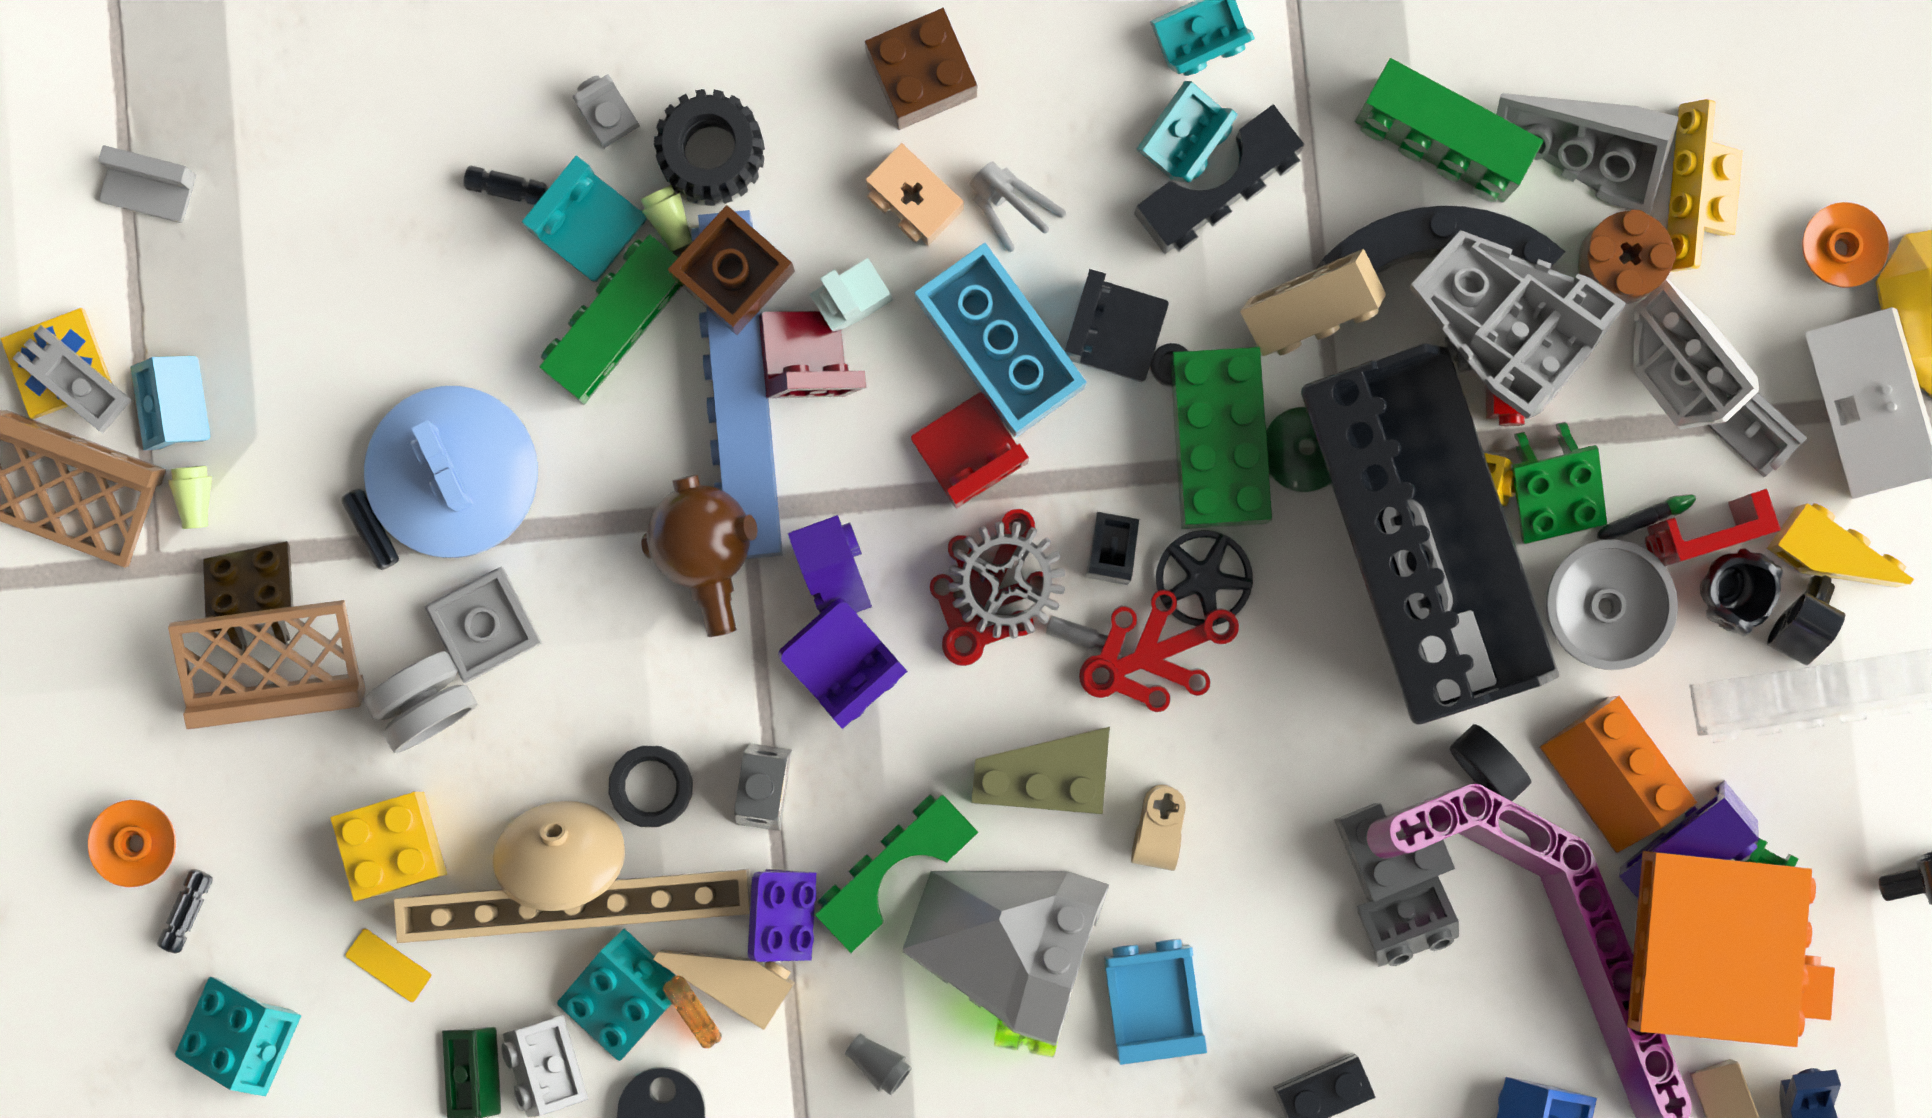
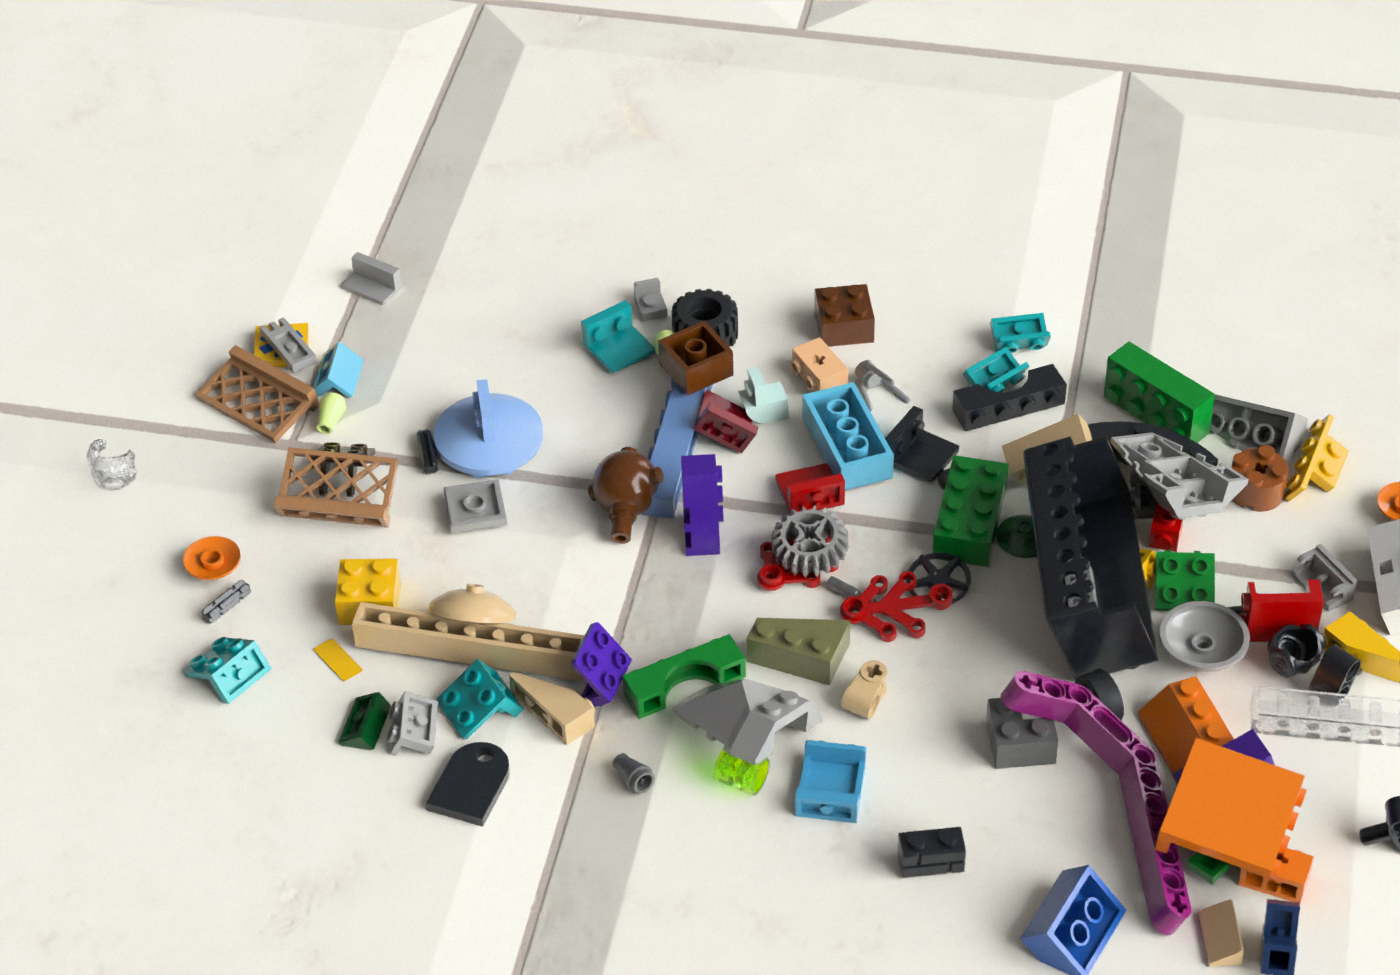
camera: 20 degrees right, 40 degrees down
light grey wheel [363,651,478,753] -> none
black axle [463,166,548,205] -> none
green brick [539,234,682,405] -> none
black tyre [608,746,693,827] -> none
clear orange axle [663,975,722,1049] -> none
dark grey torso [734,743,792,831] -> none
dark purple bracket [778,599,908,729] -> none
black slope [1085,512,1139,585] -> none
dark grey bracket [1357,876,1459,967] -> none
white wedge [1633,279,1759,429] -> none

